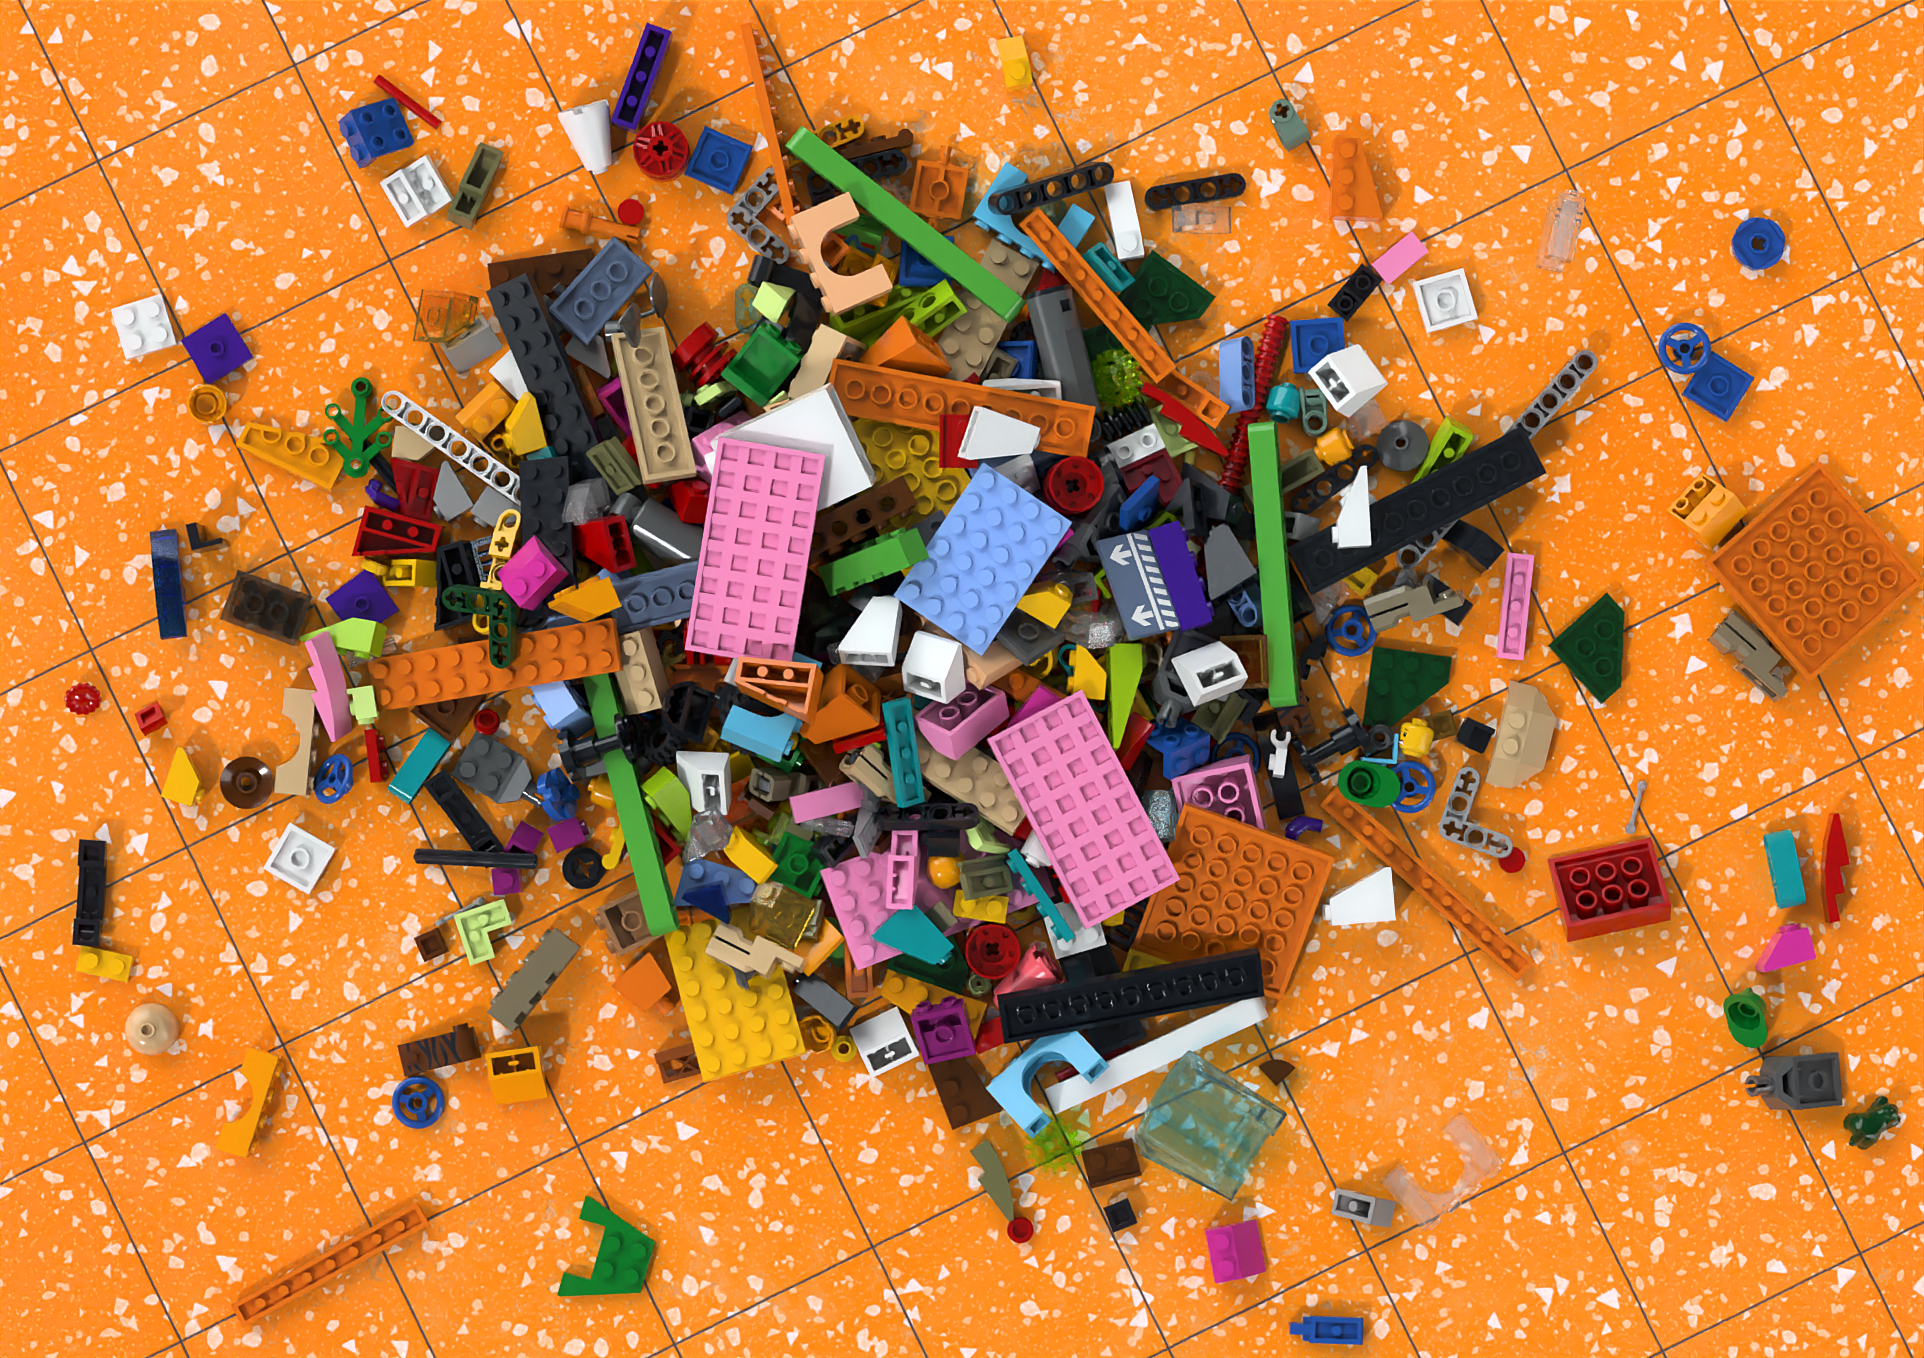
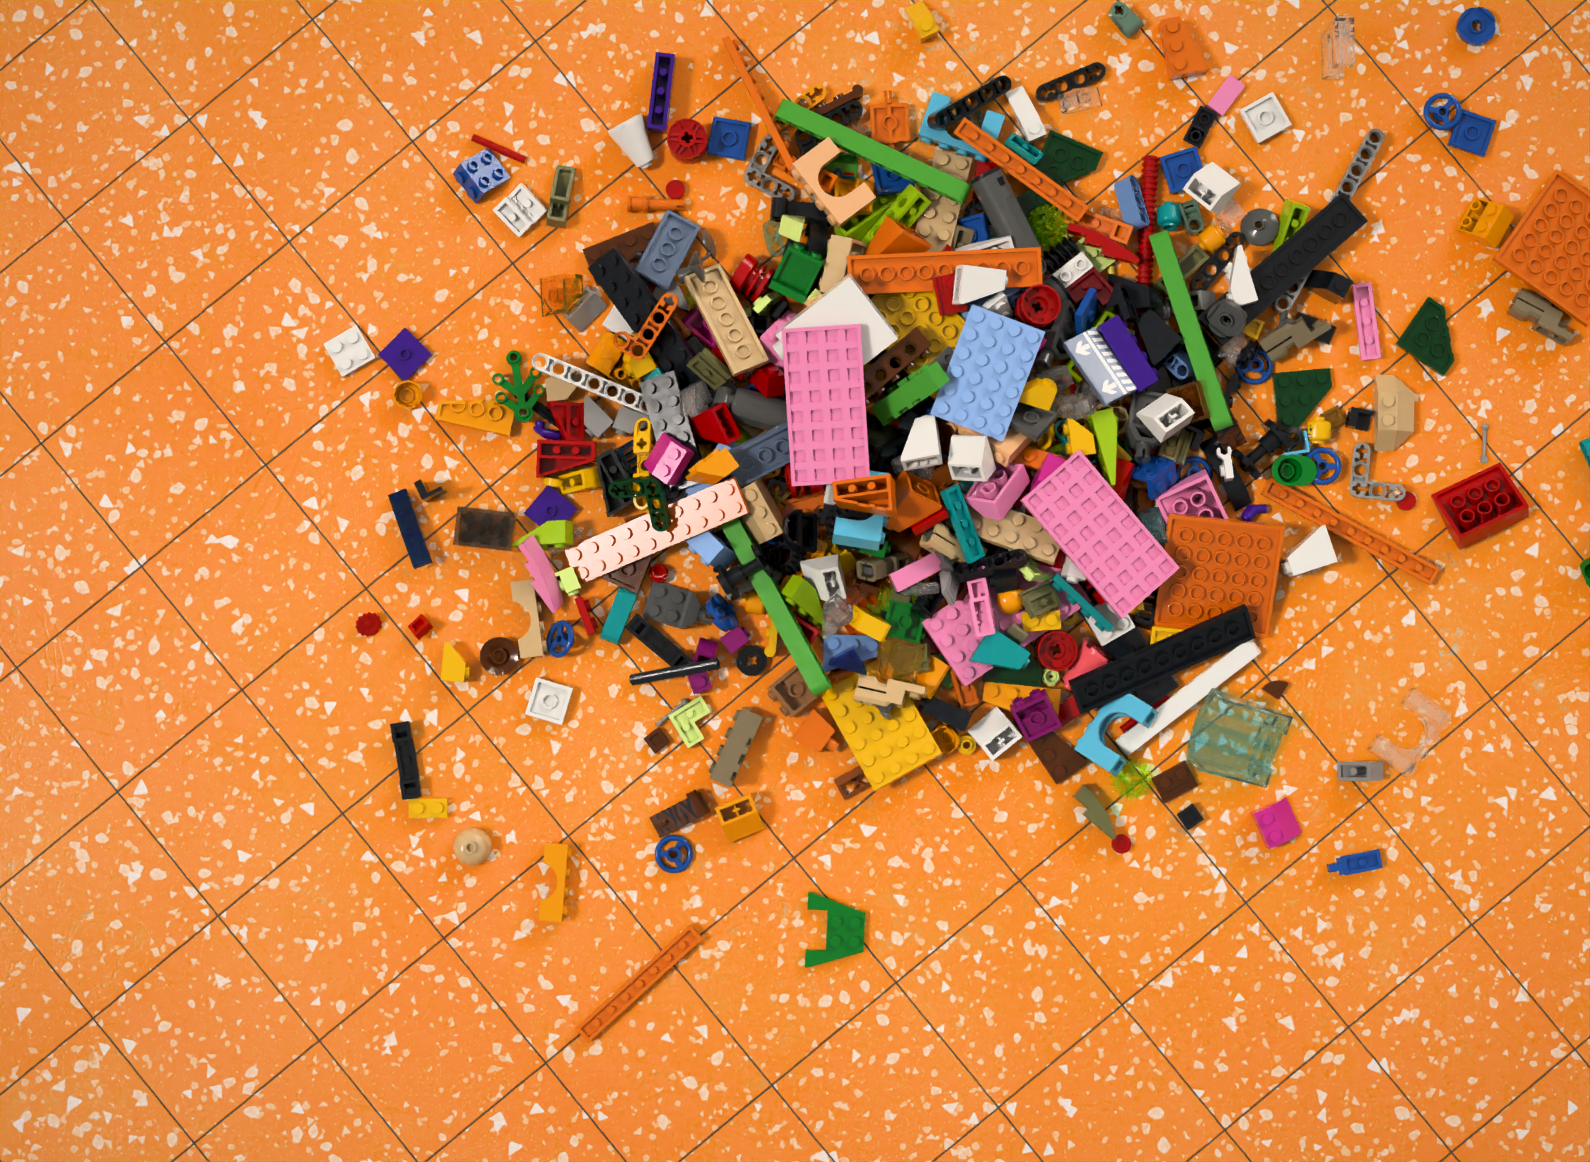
camera: 15 degrees left, 0 degrees up
none -> orange beam [613,293,679,359]
none -> dark grey plate [1207,298,1247,338]
none -> black axle [1236,339,1259,369]

